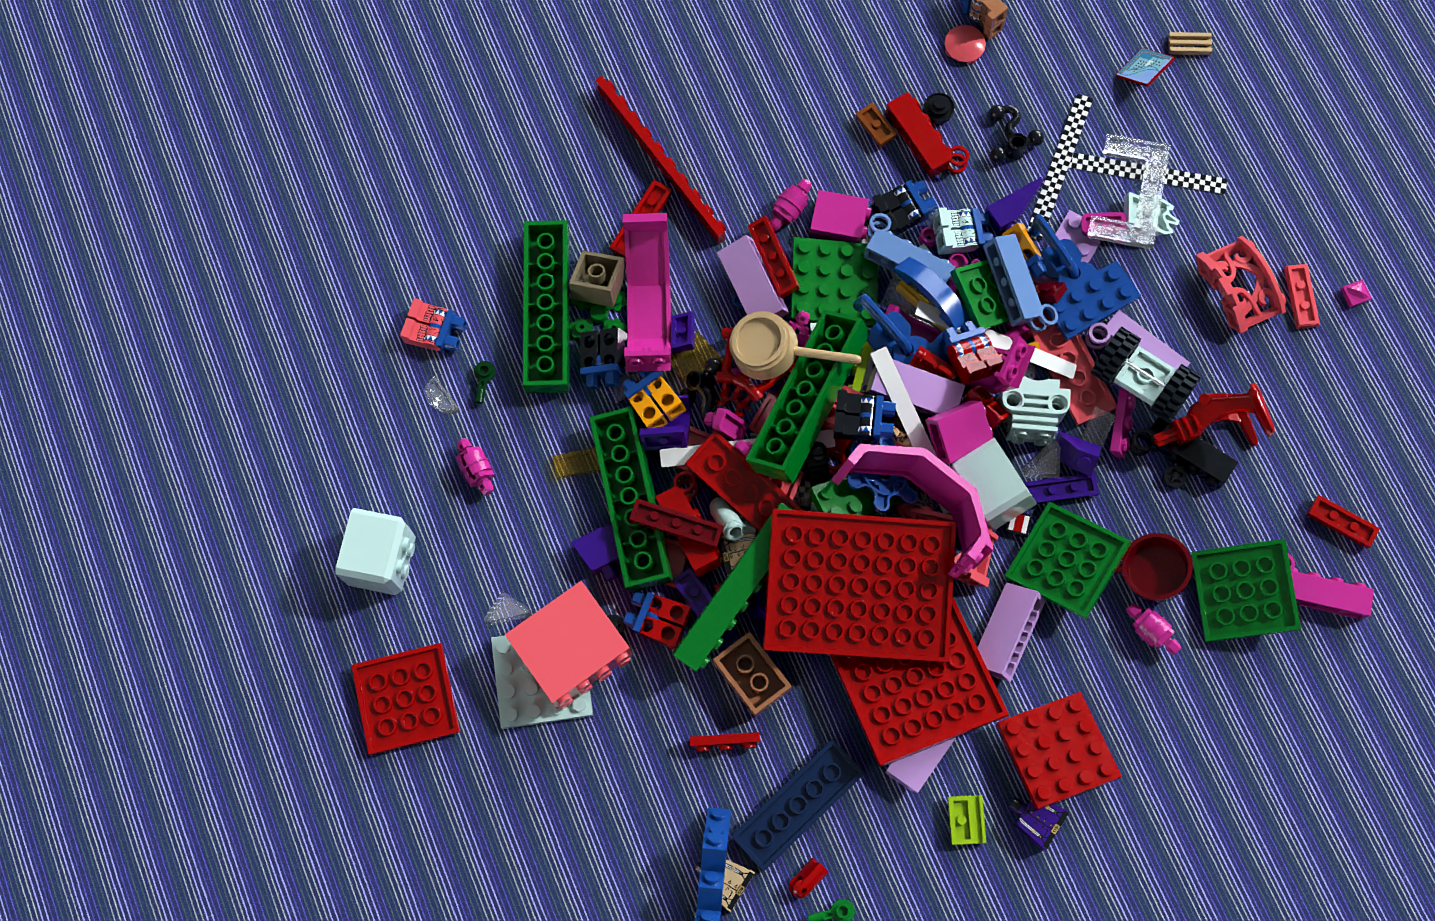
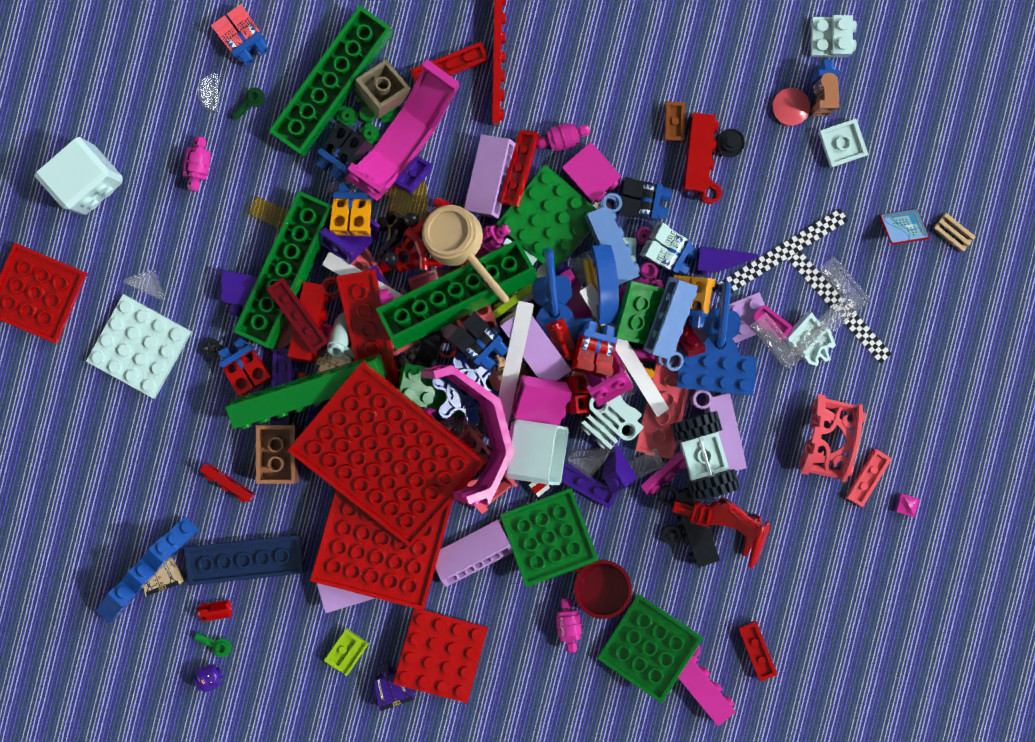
camera: 35 degrees right, 15 degrees up
coral brick [505,580,632,709] -> none
dark pink piece [703,408,747,441] -> none
black piece [988,105,1044,163] -> none
none -> light aqua plate [818,119,868,168]

